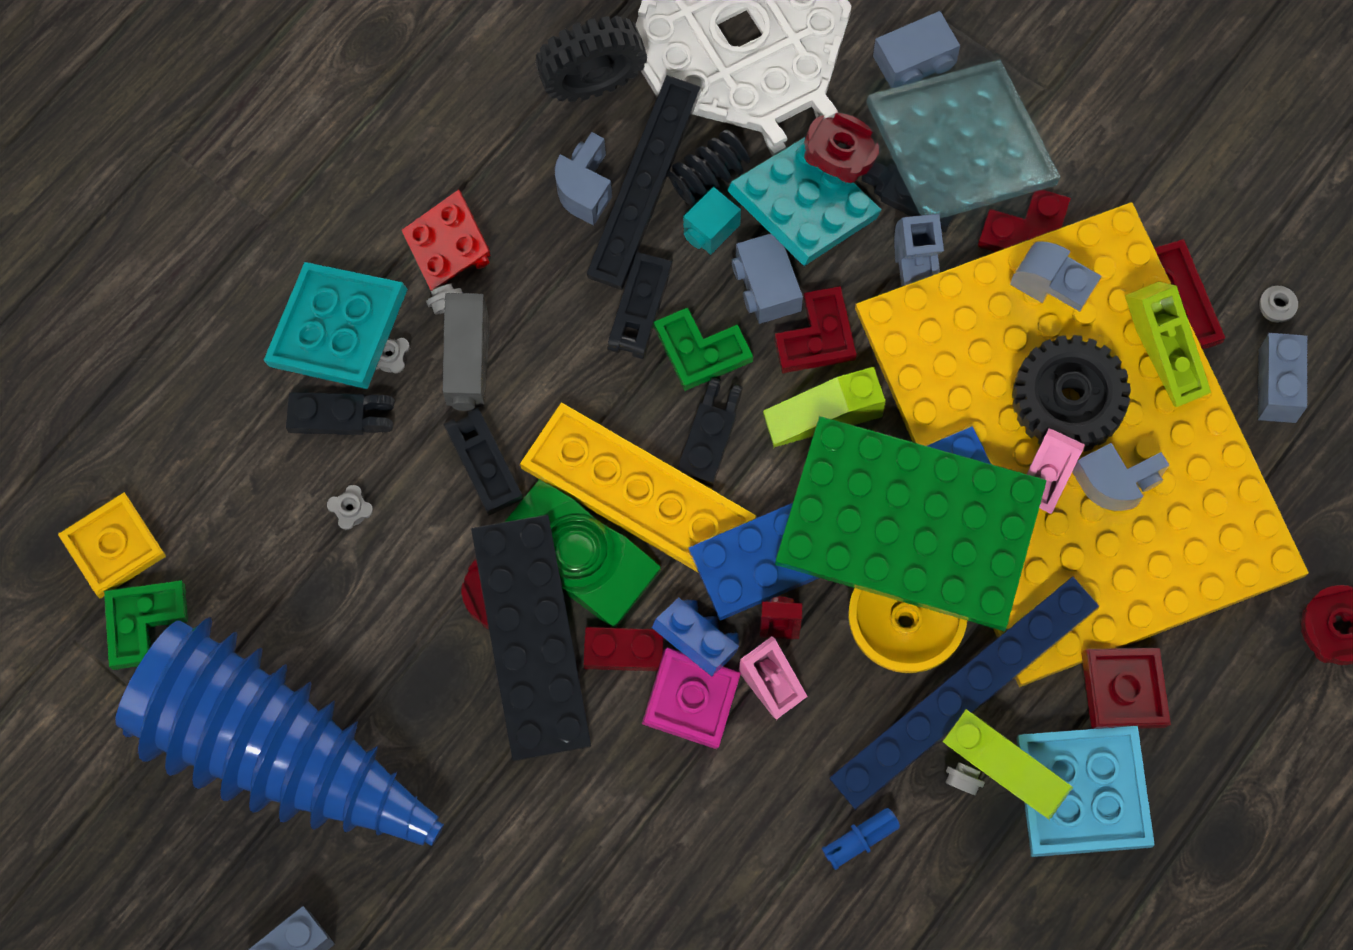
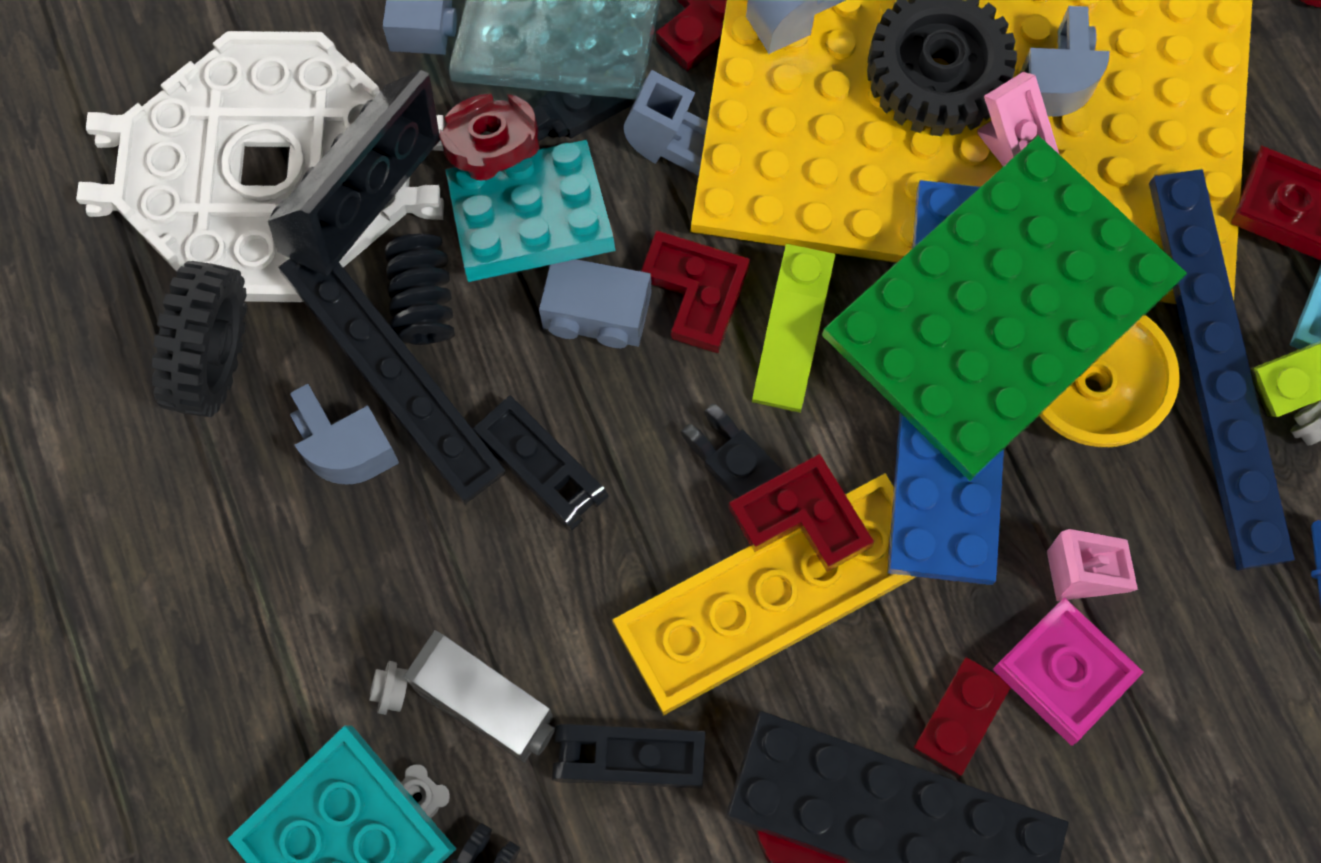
camera: 60 degrees left, 0 degrees up
red hinge [402,190,490,291] -> none
green slope [505,479,661,628] -> none
blue plate [652,598,739,677] -> none
green plate [654,308,753,391] -> none
teal brick [683,187,741,255] -> none
dark red plate [760,597,802,639] -> none
none -> black slope [268,70,440,277]
none -> dark red plate [729,454,874,572]

